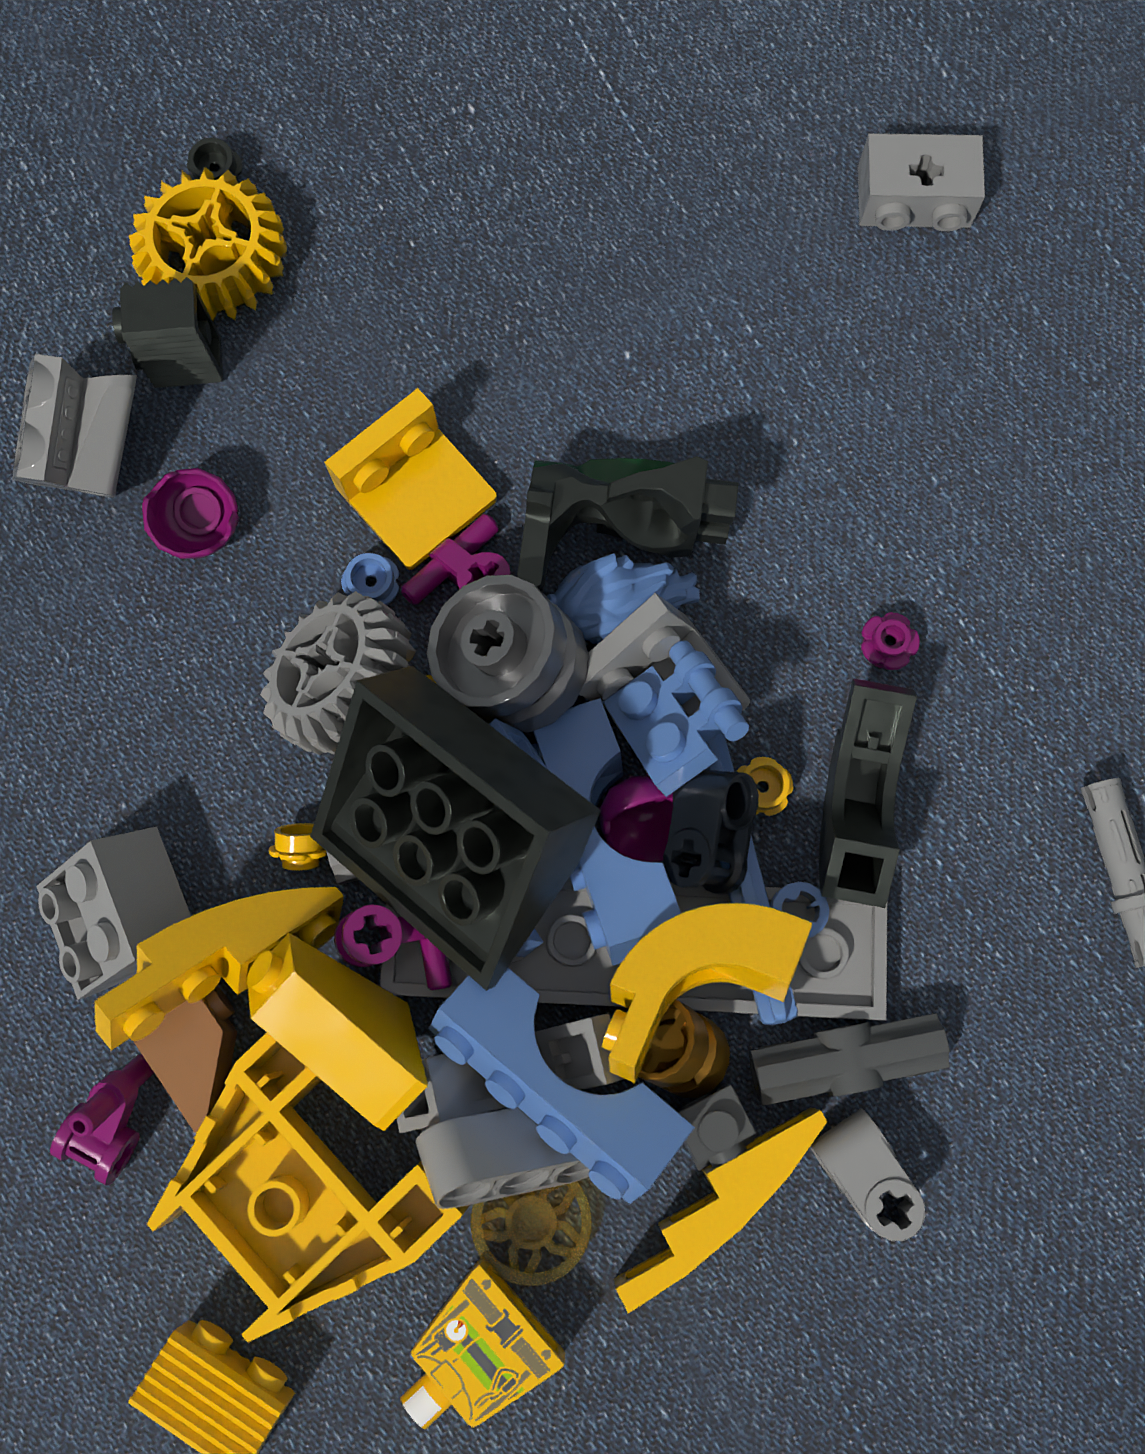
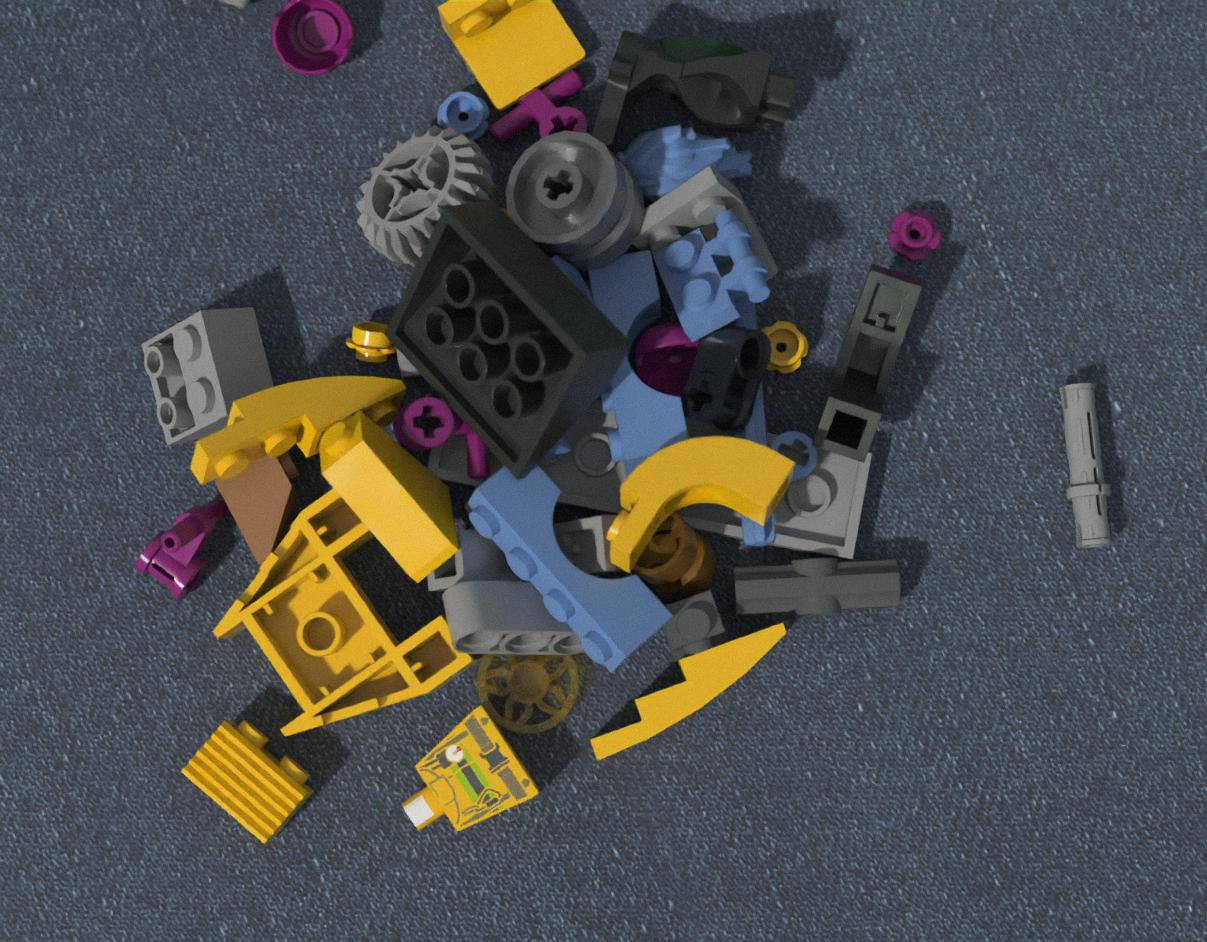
camera: 10 degrees right, 5 degrees up
light grey piece [810,1108,925,1241] -> none

